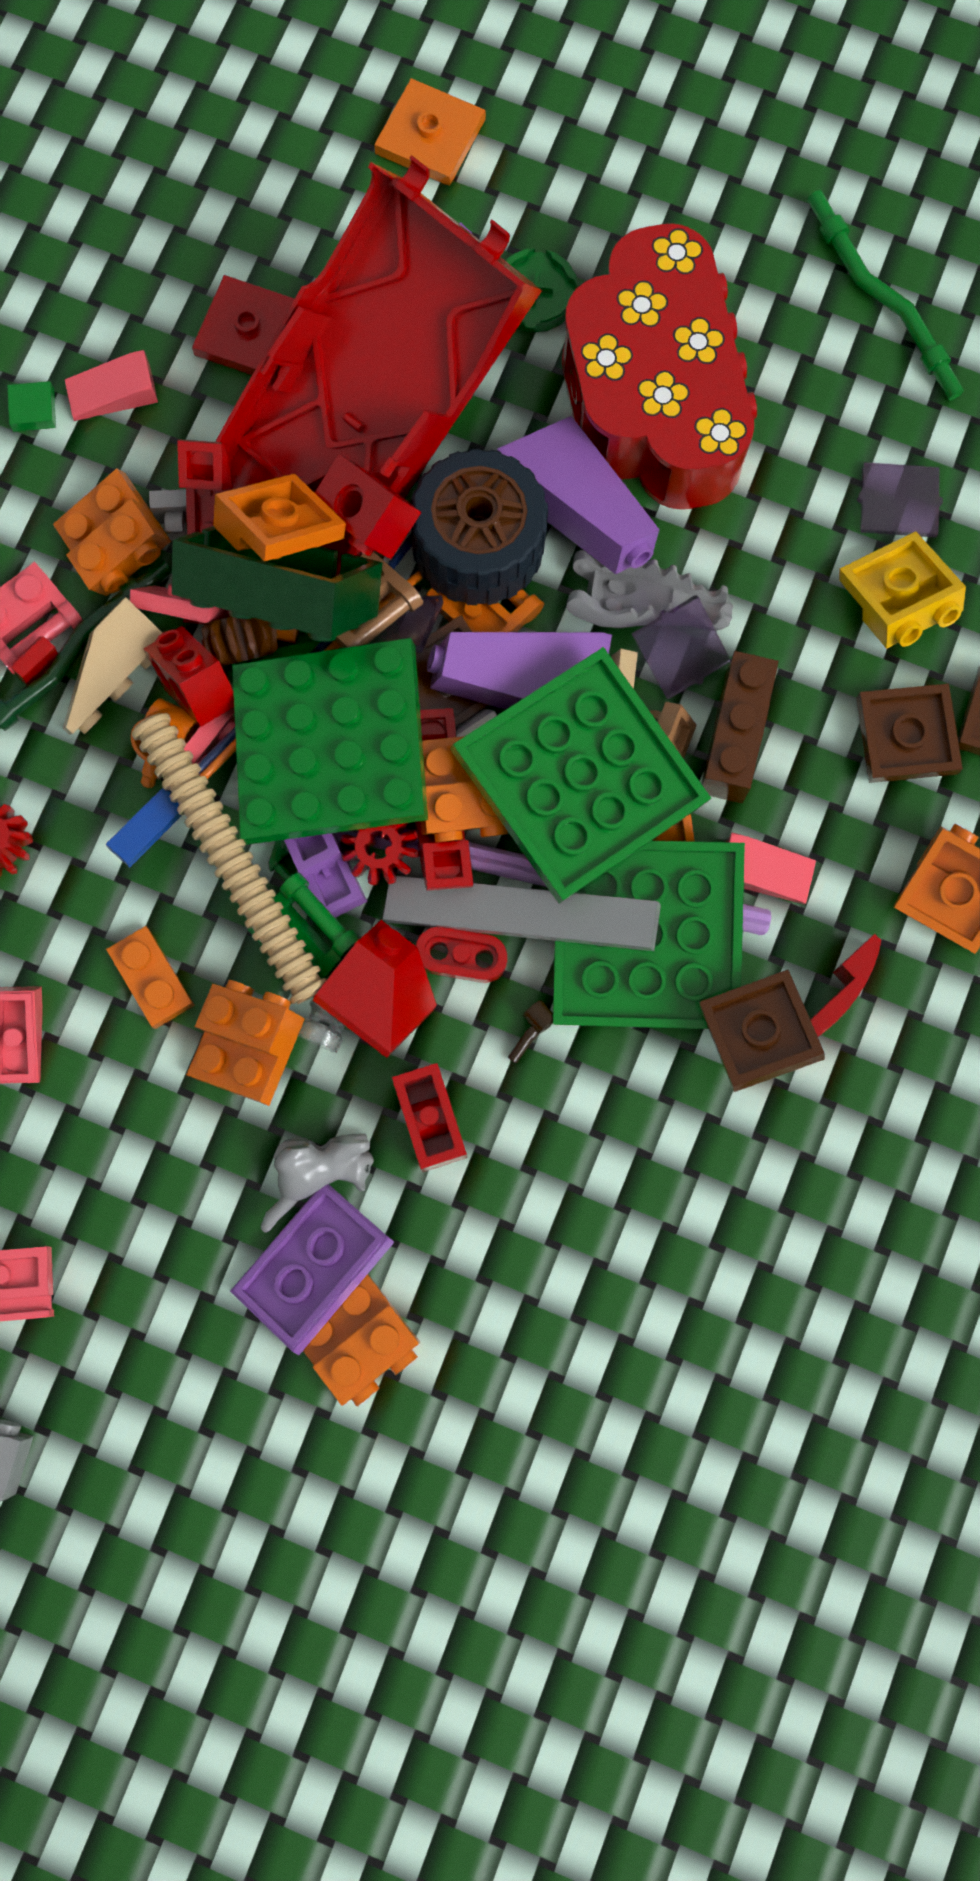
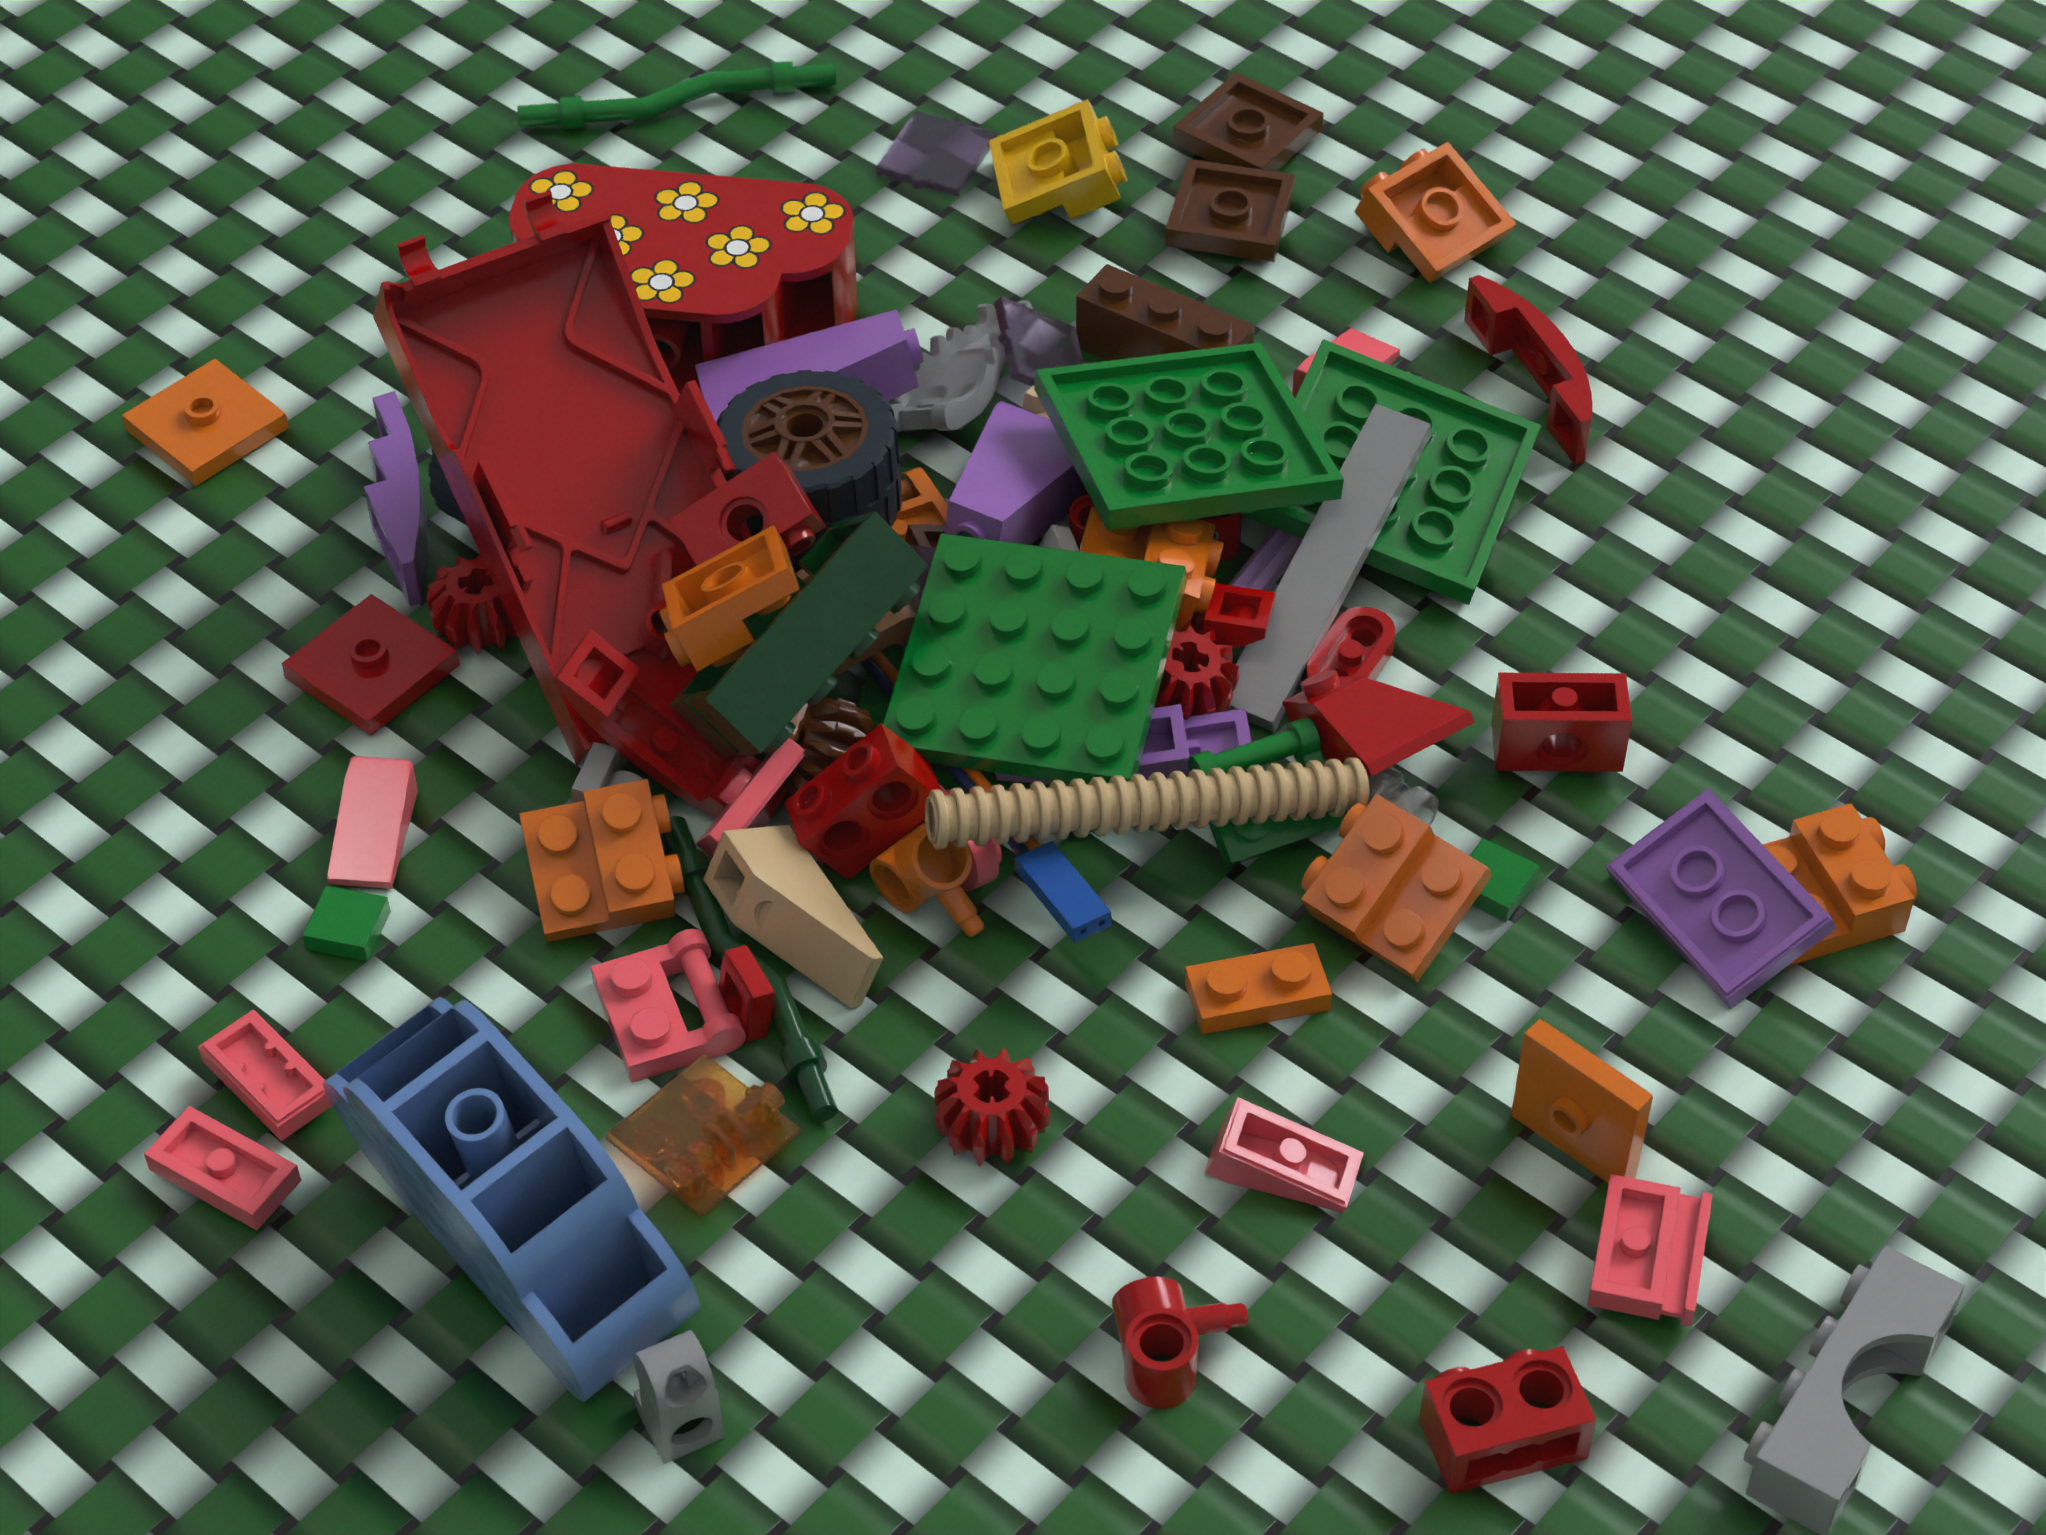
camera: 70 degrees left, 30 degrees down
light grey animal [261,1133,374,1233] -> none
dark brown hand [508,1001,553,1064] -> none
reddish brown plate [699,970,825,1092] -> none
none -> green tile [1469,838,1540,922]
none -> orange plate [1511,1019,1653,1184]

